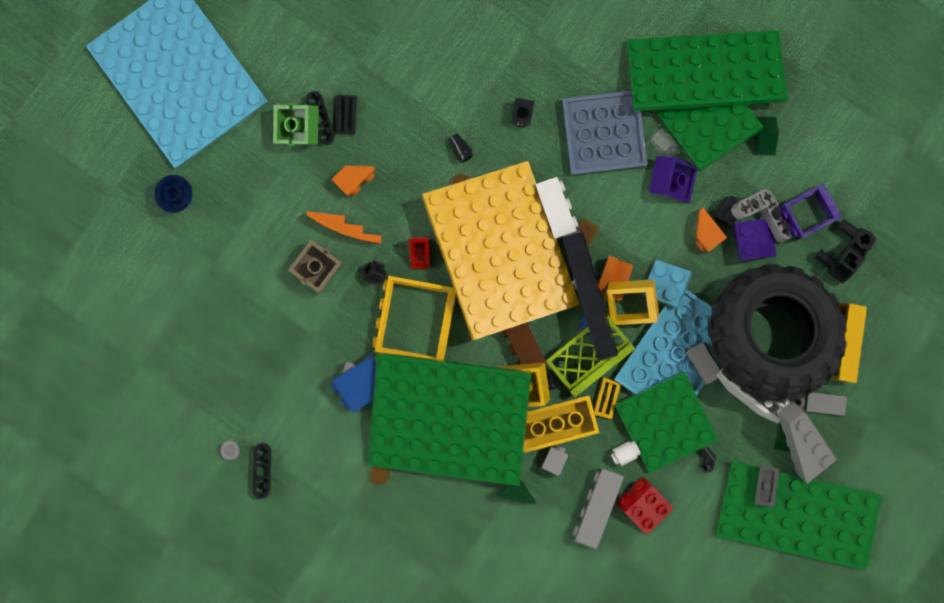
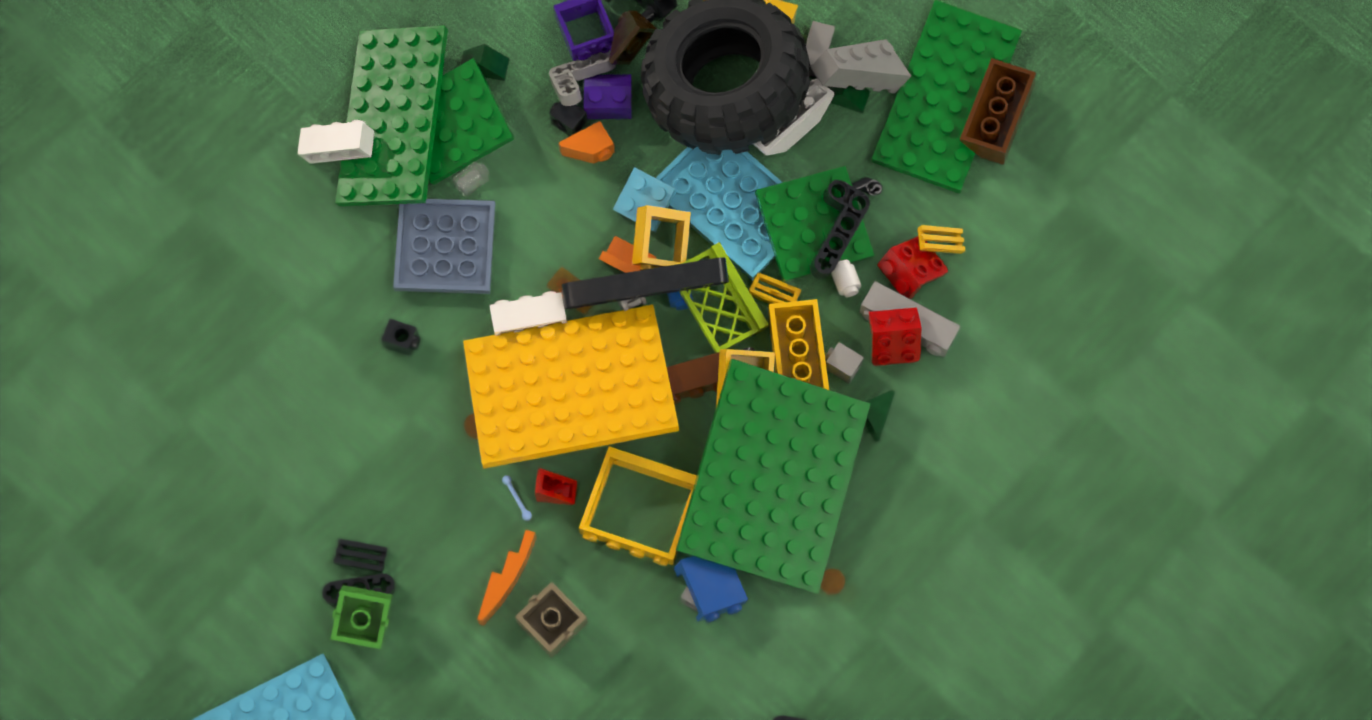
camera: 85 degrees left, 15 degrees down
orange slope [332,166,376,197] -> none
black gear [363,260,386,285] -> none
black cone [449,134,474,163] -> none
dark purple slope [649,156,697,203] -> none
light grey tile [686,342,720,385] -> none
dark grey plate [754,465,780,507] -> none
none -> white brick [298,120,374,163]
none -> light blue hinge [502,475,532,521]
none -> dark brown slope [609,10,657,65]
none -> black beam [810,180,870,279]
none -> red bracket [869,307,922,366]
none -> yellow tile [917,225,966,254]
none -> reddish brown slope [960,58,1036,165]

